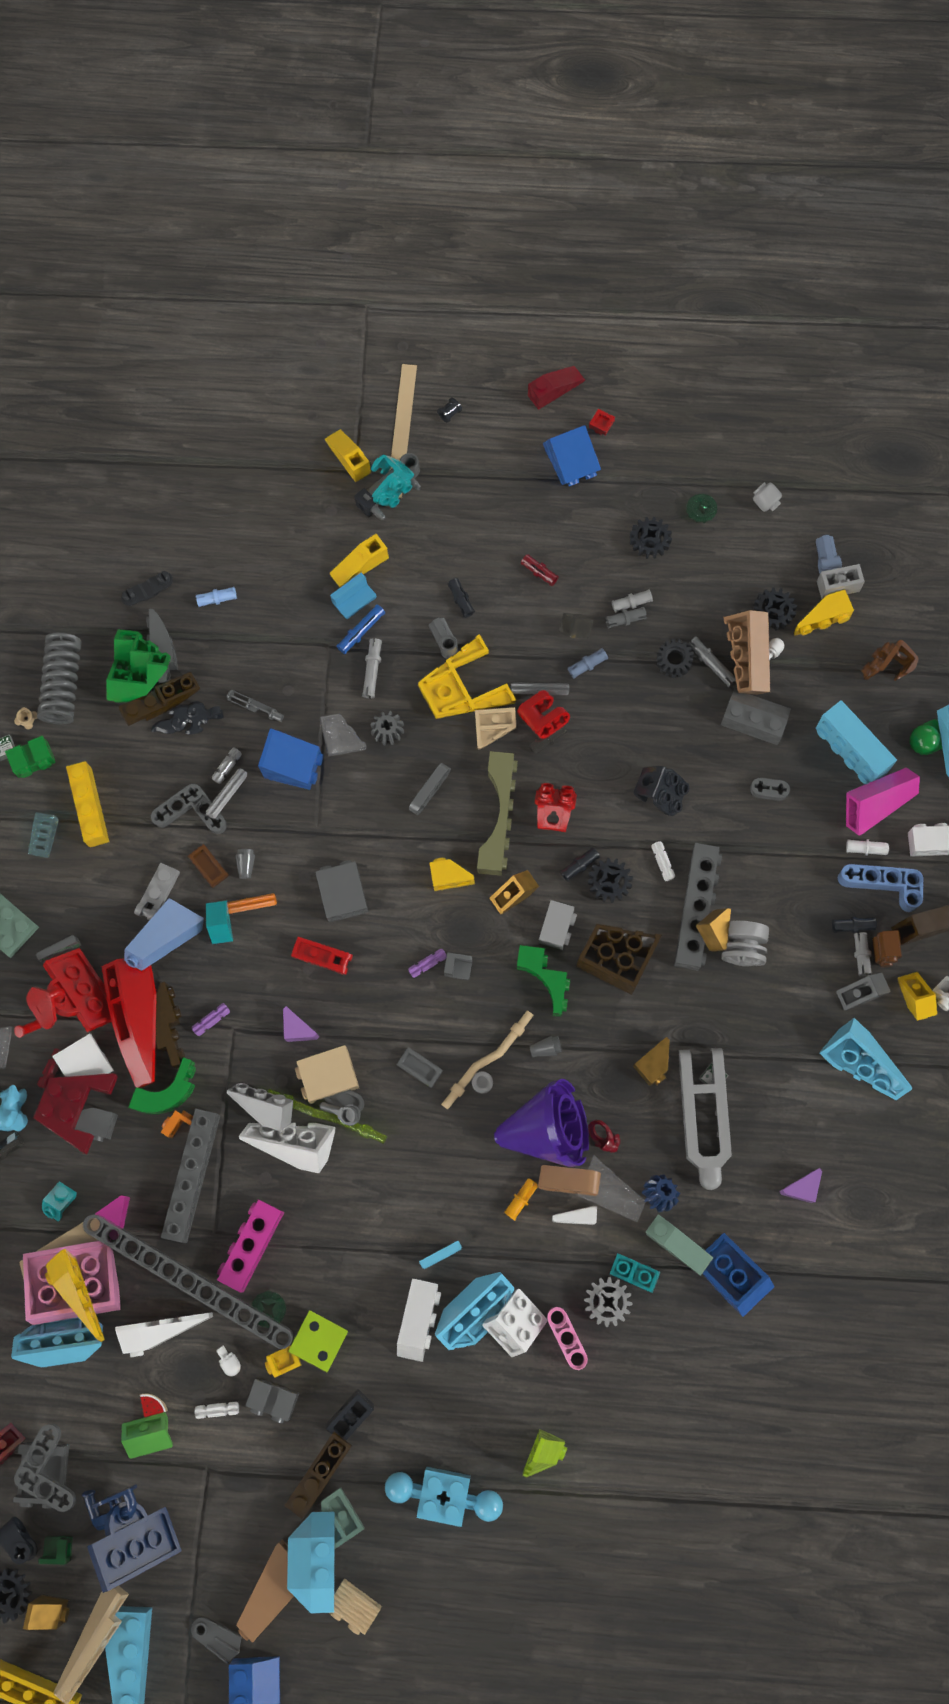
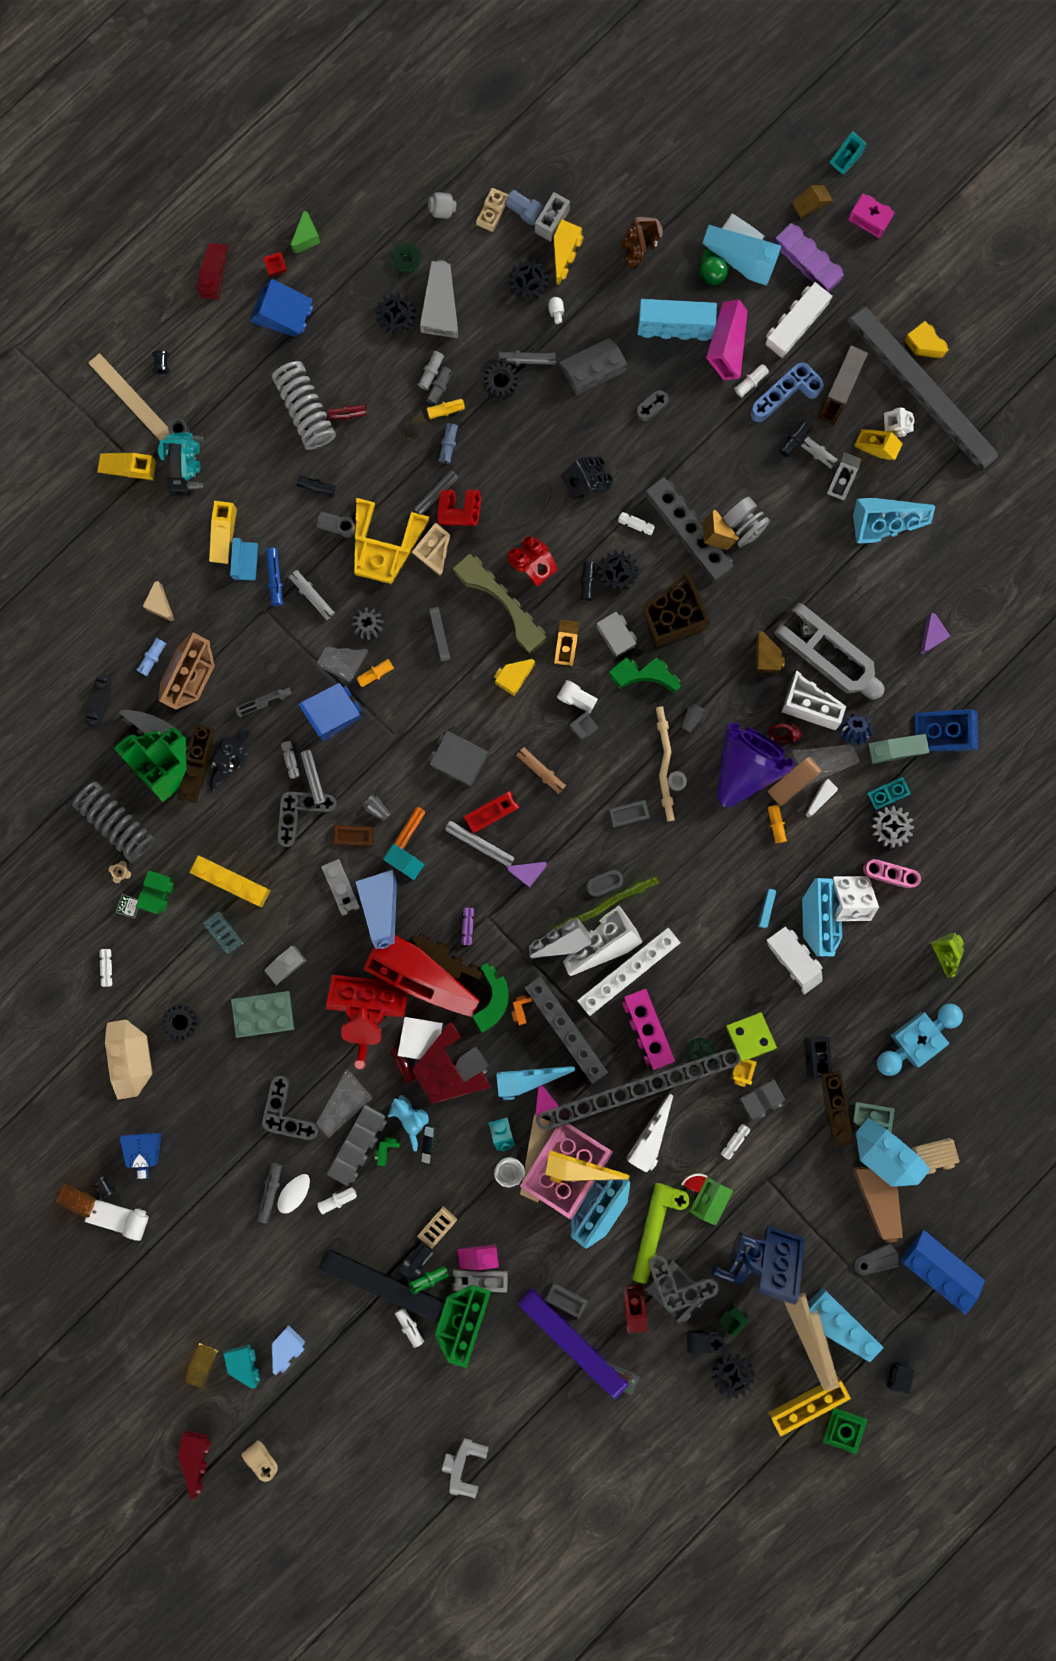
camera: 55 degrees left, 10 degrees up
pearl gold slope [23,1595,69,1630] -> none
dark grey tile [36,935,82,964] -> none
white cylinder [216,1345,241,1376] -> none
tan panel [295,1045,359,1104] -> none
dark grey plate [320,1102,361,1126] -> none
medium lavender axle [408,949,447,978] -> none
medium nougat wedge [723,610,770,695] -> none
reddish brown brick [872,930,902,967] -> none
none -> tan slope [143,581,174,621]
none -> medium nougat wedge [158,632,215,709]
none -> light grey slope [264,946,306,985]
none -> light grey piece [272,361,336,450]
none -> bright green slope [291,211,320,254]
none -> light orange axle [357,659,394,687]
none -> light grey slope [420,260,458,339]
none -> yellow axle [427,399,465,420]
none -> light grey axle [445,821,514,867]
none -> tan slope [476,188,508,232]
none -> white hair [494,1157,525,1187]
none -> medium azure wedge [497,1066,575,1100]
none -> medium nougat pin [516,747,567,794]
none -> white piece [557,680,598,713]
none -> white brick [577,928,680,1016]
none -> lime axle [632,1183,689,1284]
none -> white wedge [782,671,846,731]

